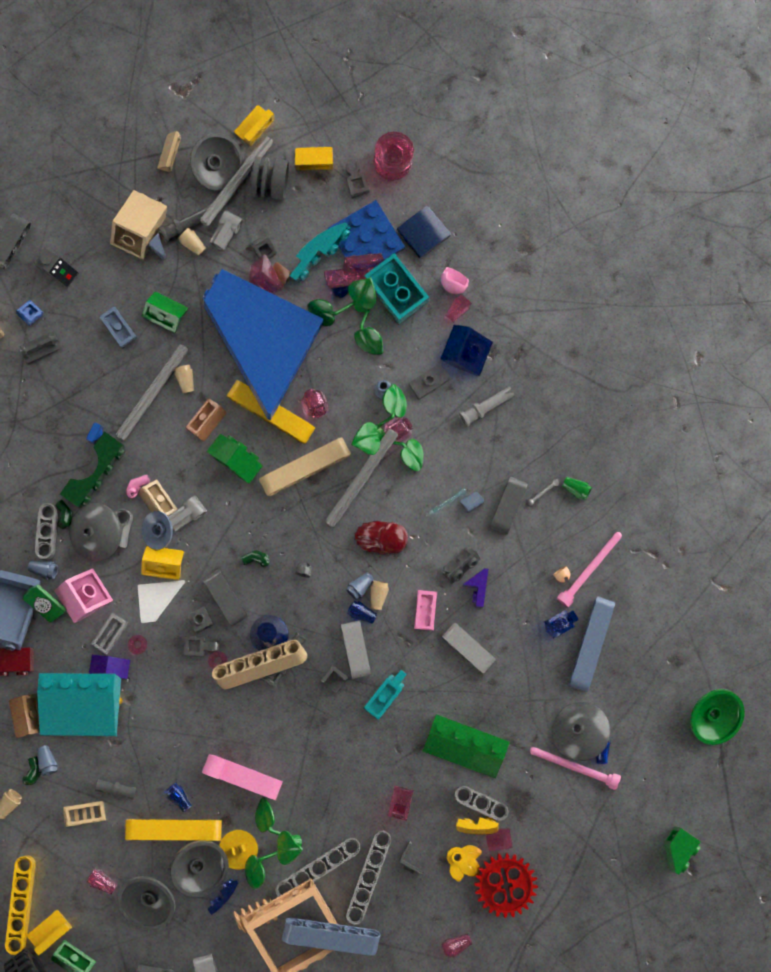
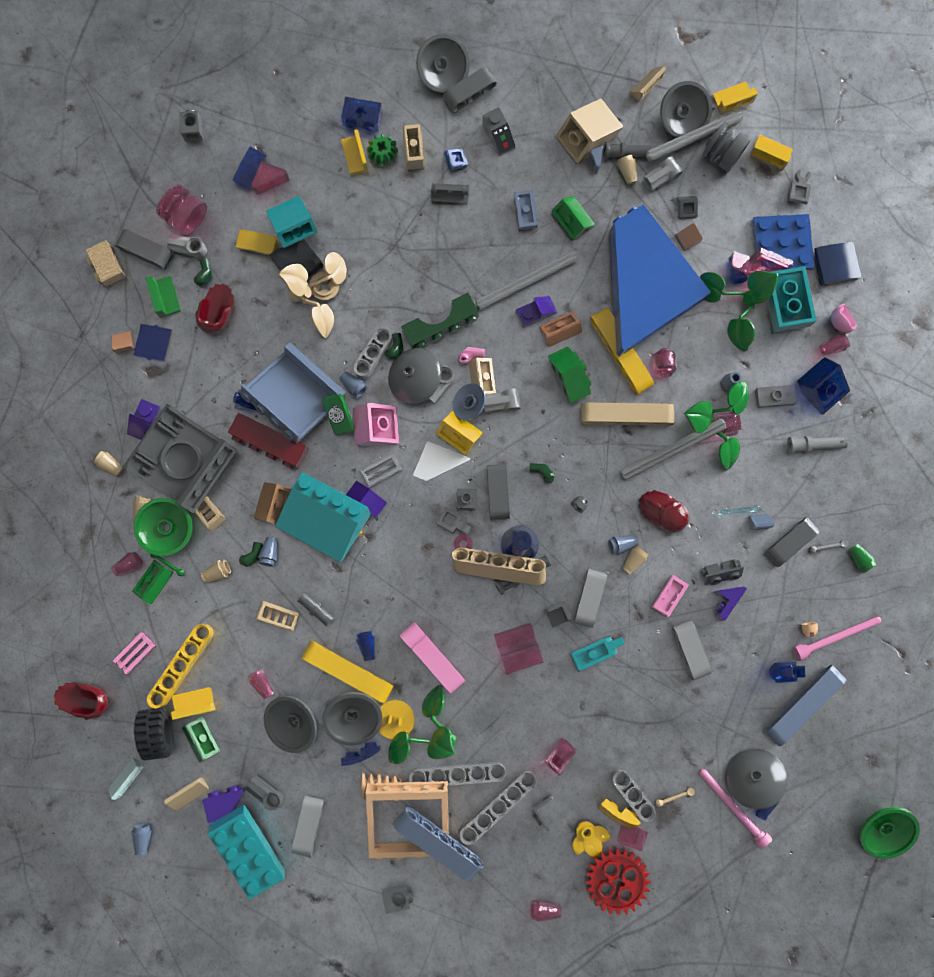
camera: 30 degrees right, 0 degrees up
blue tile [86,422,104,445] -> none
clear pink plate [128,635,147,654] -> none
tan cone [174,365,194,393] -> none
clear pink slope [249,255,283,294] -> none
teal slope [290,223,351,282] -> none
clear blue cone [347,600,377,624] -> none
clear pink wheel [373,131,414,181] -> none
green slope [423,714,510,779] -> none
green slope [664,826,701,875] -> none
none -> clear pink slope [494,623,544,674]
none -> dark purple slope [515,296,557,328]
none -> tan hinge [655,788,695,807]

